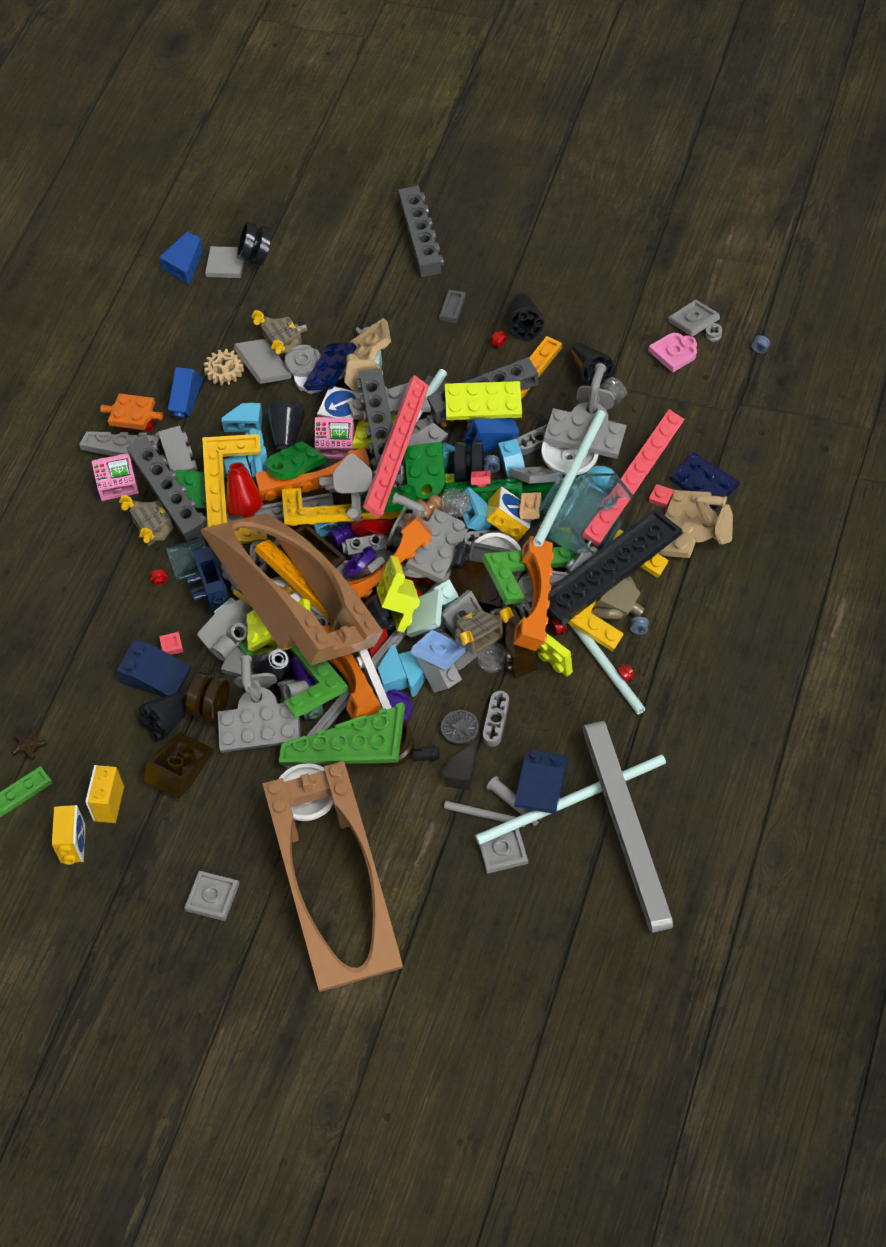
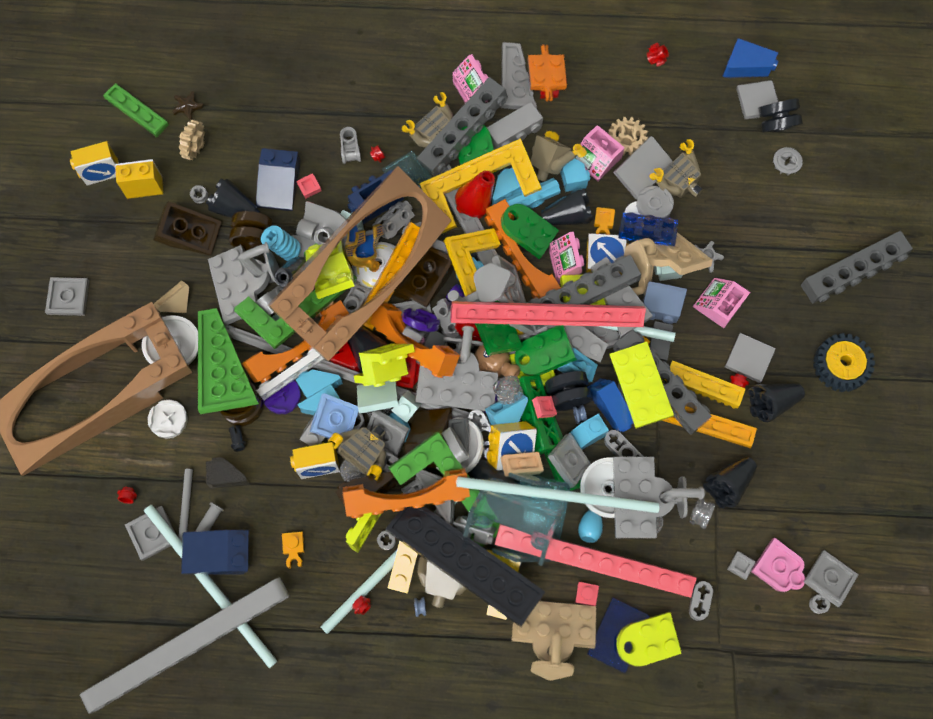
camera: 70 degrees right, 15 degrees up
blue slope [168,367,202,418] -> none
dark grey tile [439,290,466,323] -> none
dark grey wheel [441,710,479,745] -> none
black pin [451,542,470,569] -> none
light grey beam [483,691,509,747] -> none
sand blue bush [751,335,770,354] -> none
none -> red plate [117,487,137,504]
none -> white tile [148,400,188,439]
none -> tan slope [154,280,189,313]
none -> tan gear [179,120,205,160]
none -> light grey bush [190,185,208,203]
none -> medium azure piece [261,226,301,261]
none -> light orange plate [282,532,304,568]
none -> yellow piece [290,442,340,479]
none -> light grey piece [340,127,361,164]
none -> light grey bush [377,531,396,550]
none -> light grey beam [442,427,469,463]
none -> dark tan torso [531,131,587,182]
none -> bright pink slope [575,125,625,181]
none -> light orange plate [594,207,615,235]
none -> neon yellow plate [616,612,682,666]
none -> sand blue slope [642,281,687,324]
none -> red gear [647,43,669,67]
none -> yellow gear [665,360,745,409]
none -> light grey beam [689,581,713,621]
none -> bright pink slope [693,278,750,328]
none -> light grey tile [725,333,776,383]
none -> light grey tile [727,551,755,580]
none -> light grey gear [773,148,803,175]
none -> wheel [813,333,875,392]

